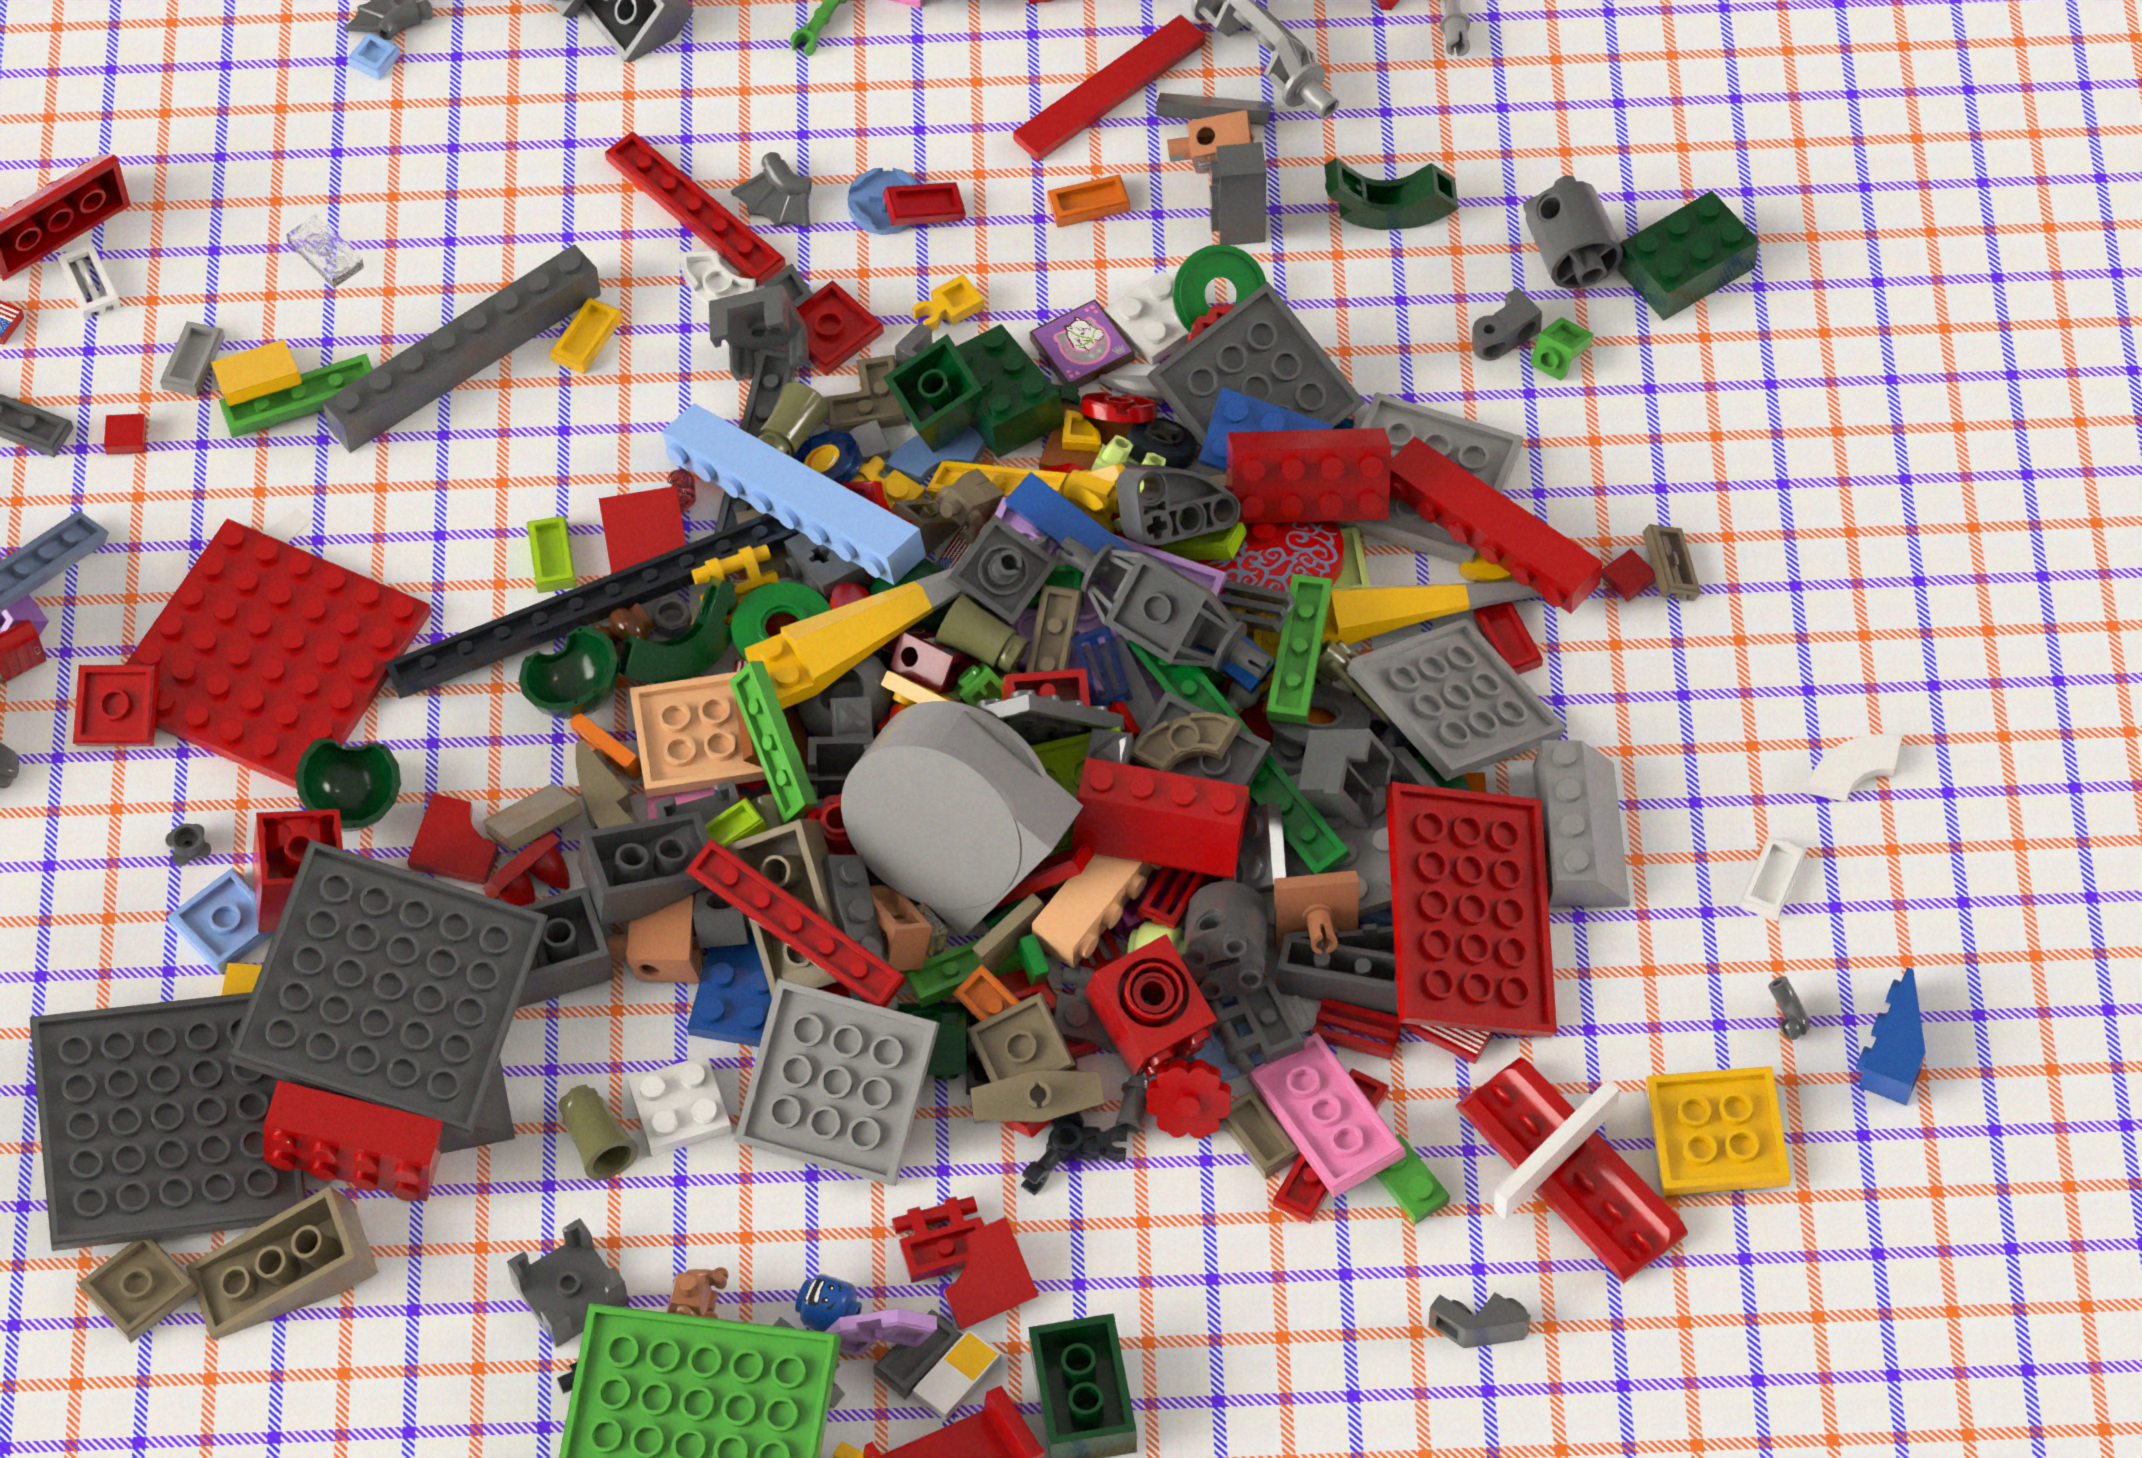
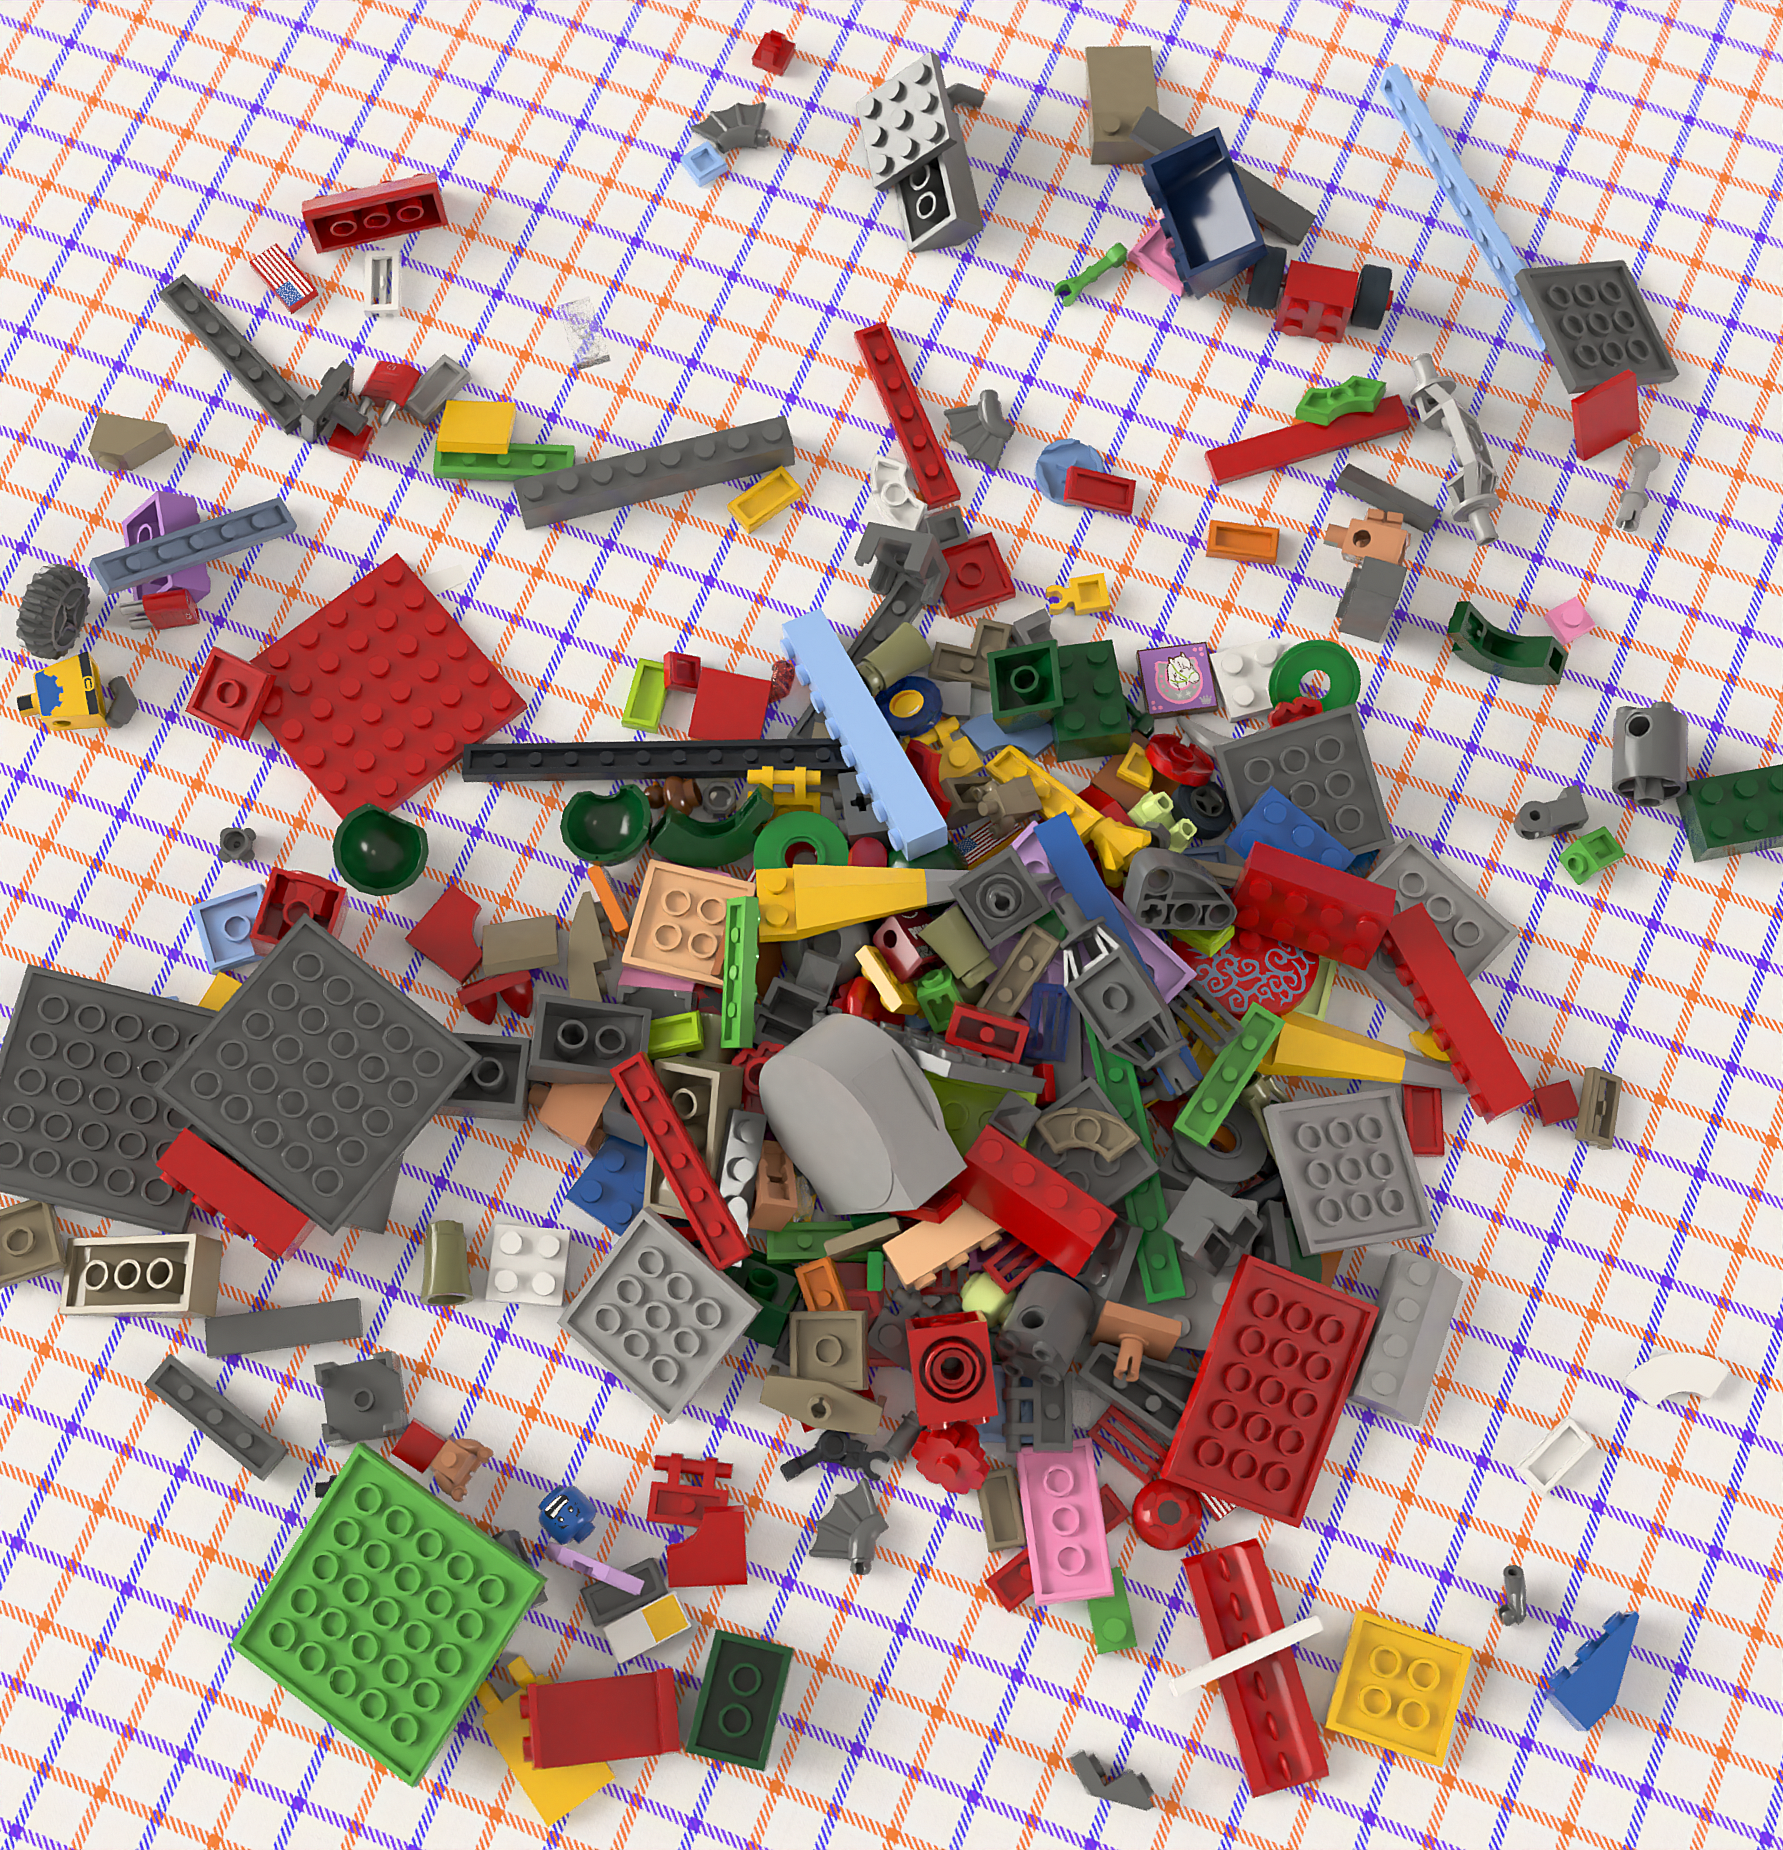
camera: 20 degrees right, 15 degrees up
none -> dark grey plate [144,1354,289,1481]
none -> dark grey tile [205,1298,363,1359]
none -> dark grey plate [299,361,369,444]
none -> red piece [356,361,421,427]
none -> red tile [390,1418,446,1474]
none -> red tile [664,651,701,694]
none -> dark grey arm [809,1478,889,1575]
none -> red piece [1131,1478,1203,1551]
none -> bright green tile [1295,375,1386,426]
none -> bright pink plate [1544,597,1596,646]

